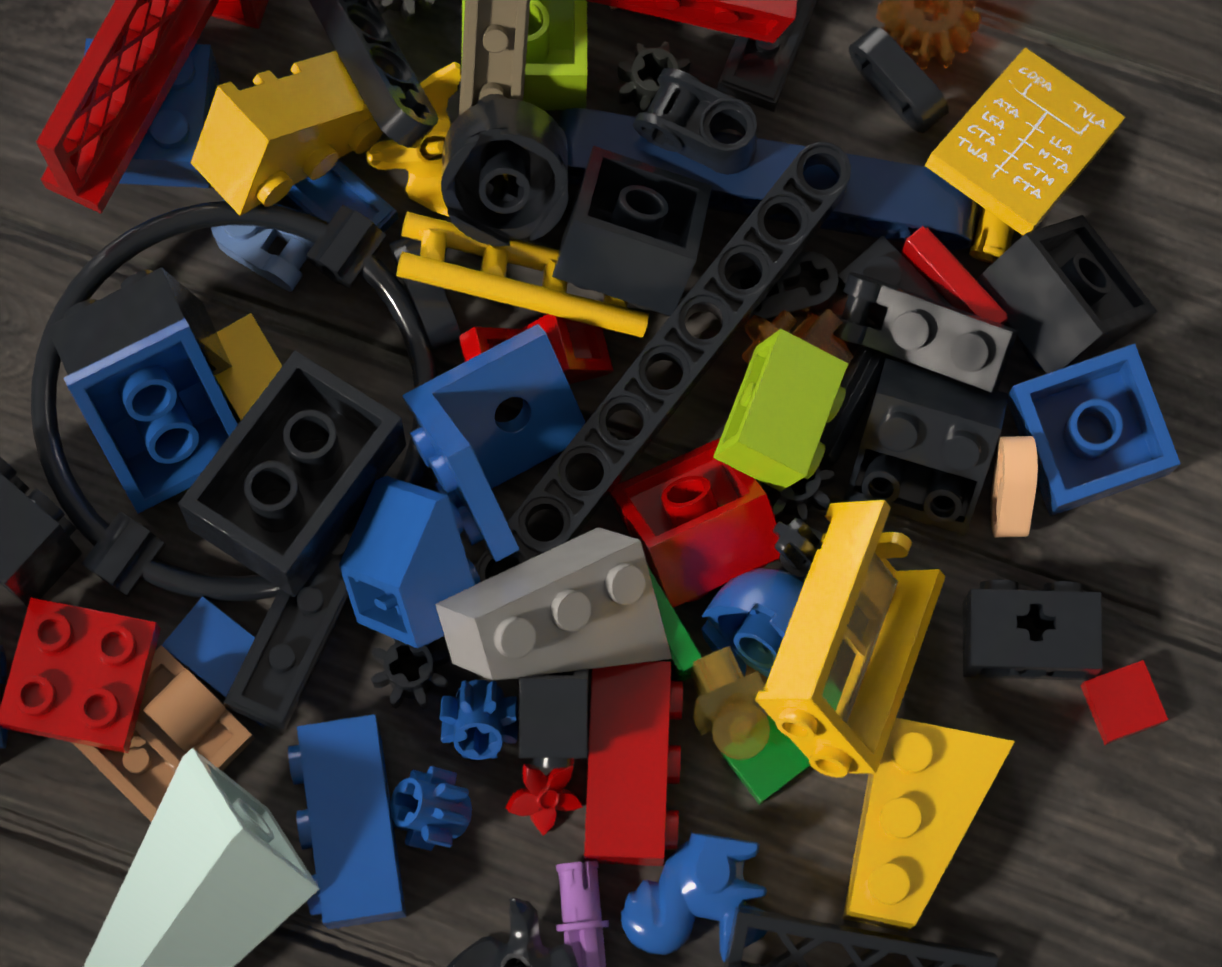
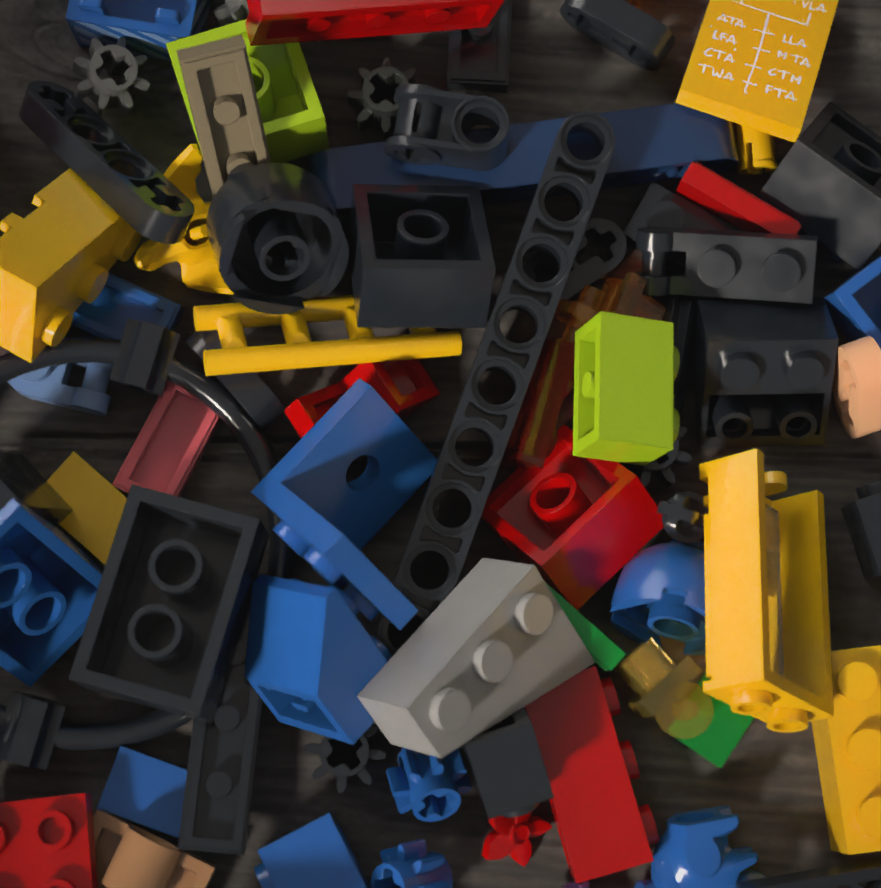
camera: 20 degrees left, 5 degrees up
none -> coral tile [112,381,221,497]
none -> clear red plate [501,338,575,468]

